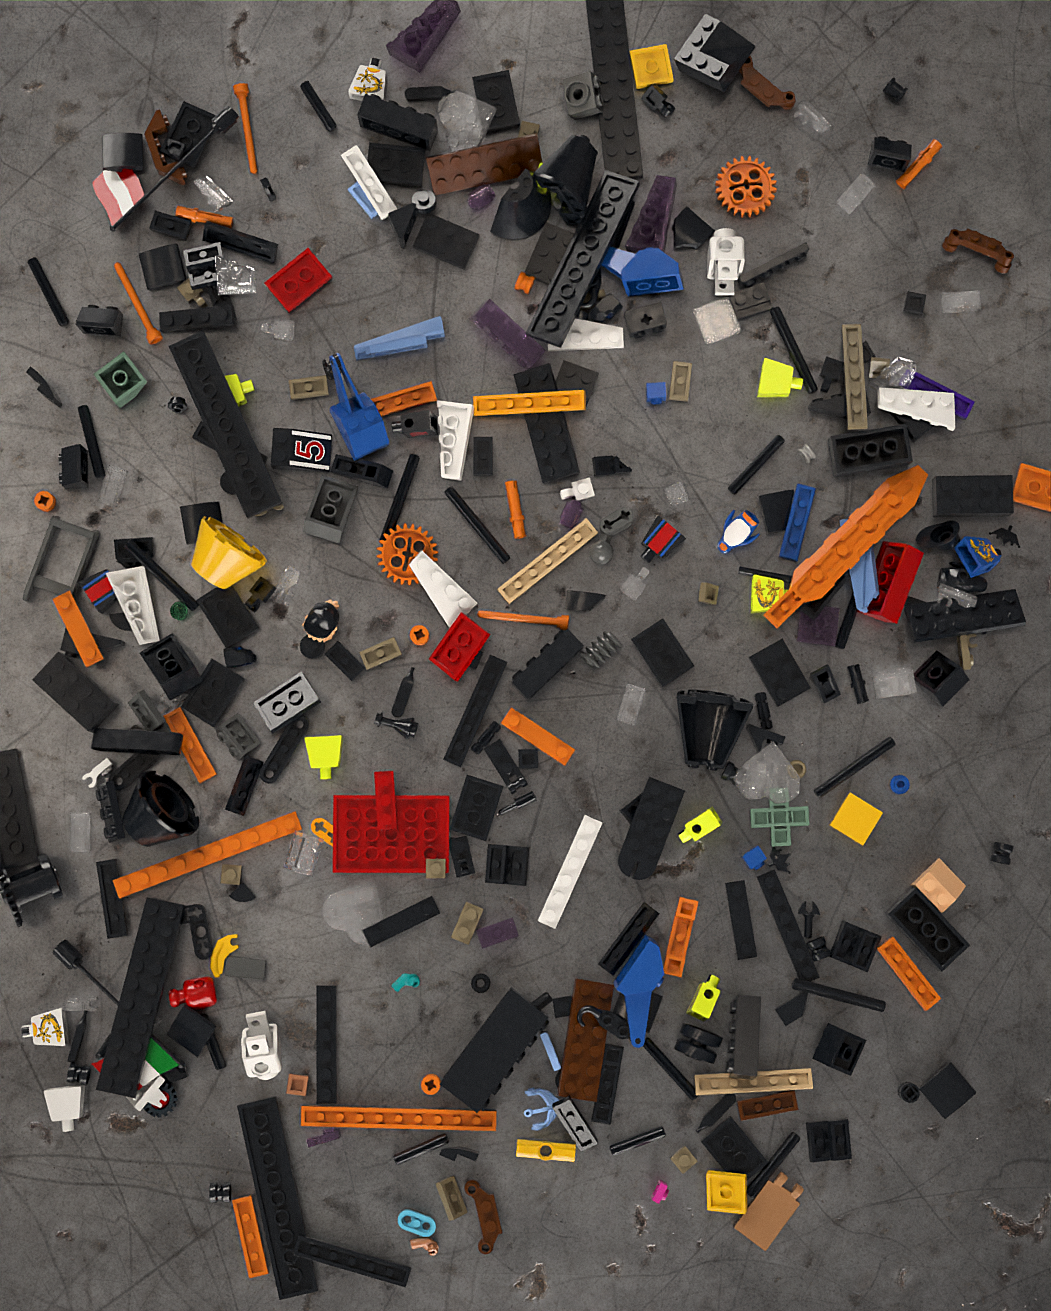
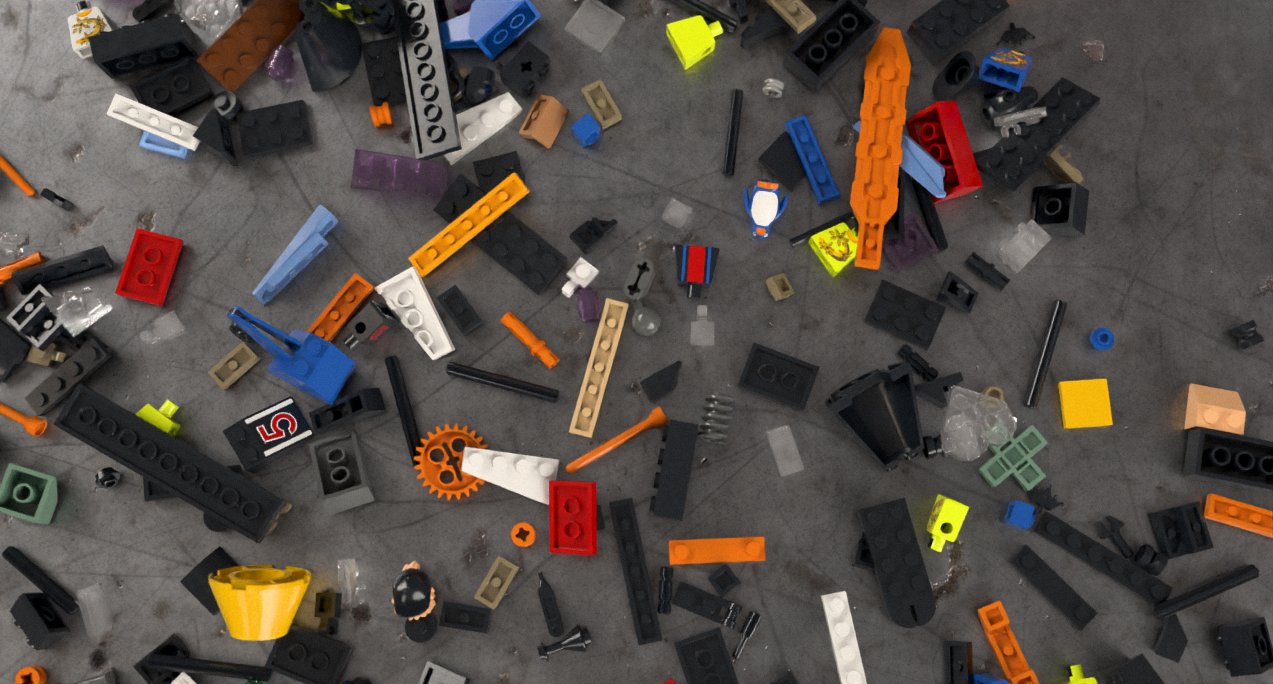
camera: 40 degrees left, 5 degrees down
black axle [300,81,336,131] -> none
none -> medium nougat panel [518,95,569,148]

